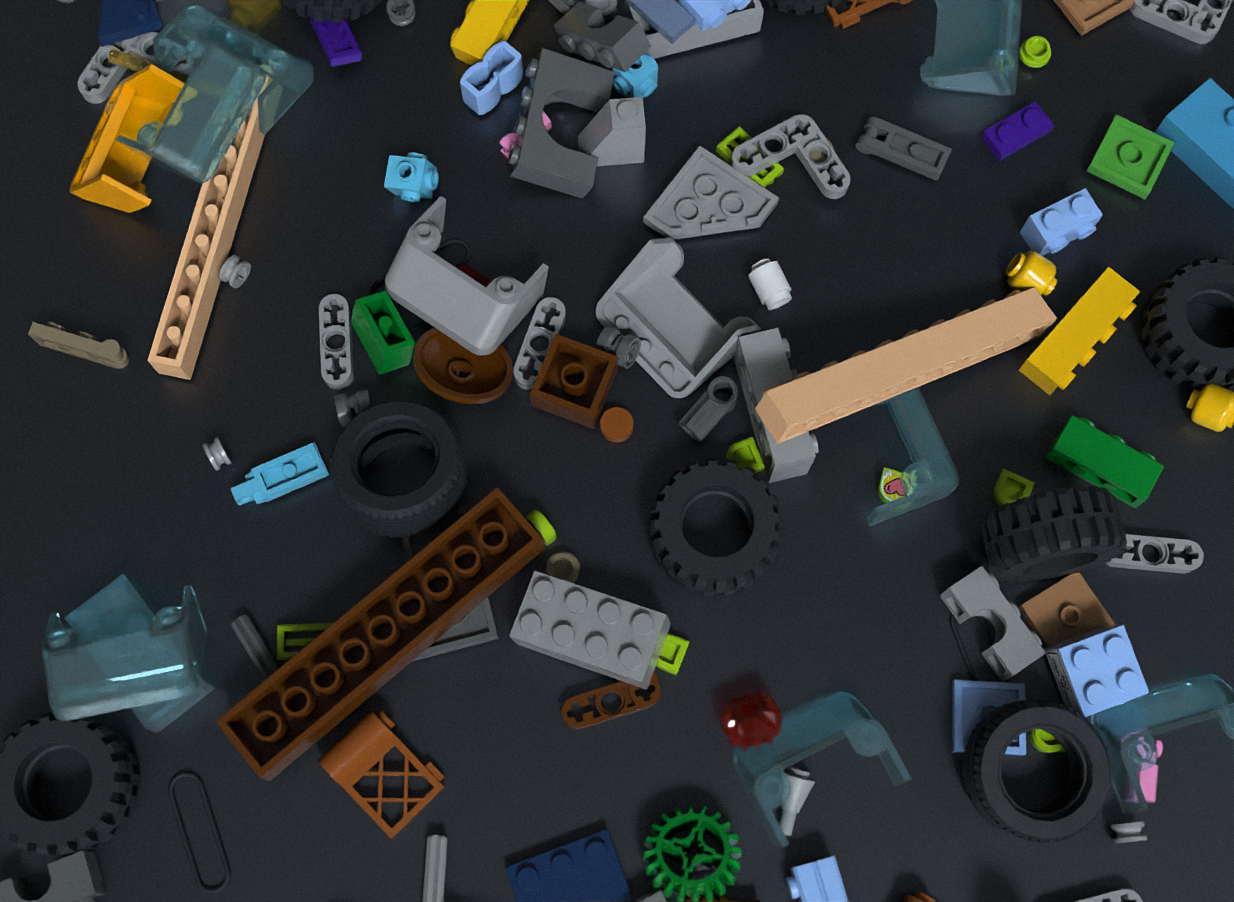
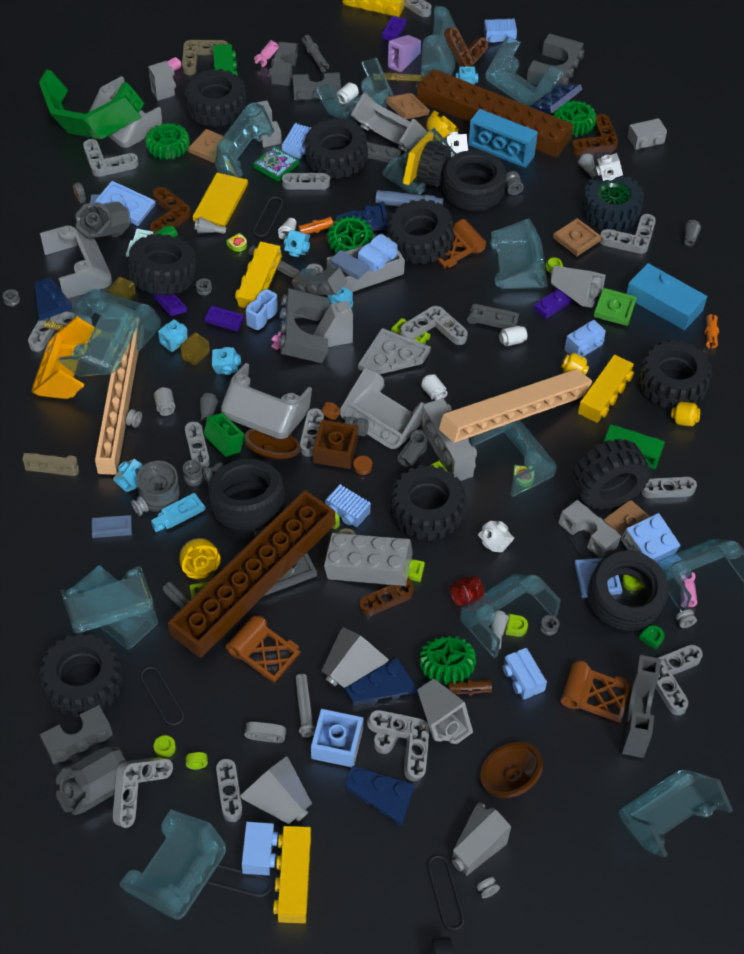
camera: 10 degrees left, 20 degrees down
none -> sand blue tile [92,515,132,538]
none -> medium azure brick [113,459,143,492]
none -> dark grey wheel [136,460,180,512]
none -> light grey brick [154,387,175,416]
none -> medium azure brick [158,319,188,352]
none -> yellow cylinder [179,538,220,579]
none -> clear yellow brick [180,332,210,365]
none -> dark grey wheel [183,460,203,486]
none -> dark grey cone [200,393,218,422]
none -> dark purple plate [204,306,244,331]
none -> dark orange tile [321,402,341,420]
none -> light grey slope [322,627,389,688]
none -> light blue brick [325,484,371,528]
none -> white brick [478,521,514,552]
none -> white brick [499,326,527,346]
none -> lime tile [506,614,528,637]
none -> dark grey bush [540,615,559,635]
none -> light grey slope [550,266,606,308]
none -> green tile [639,625,664,650]

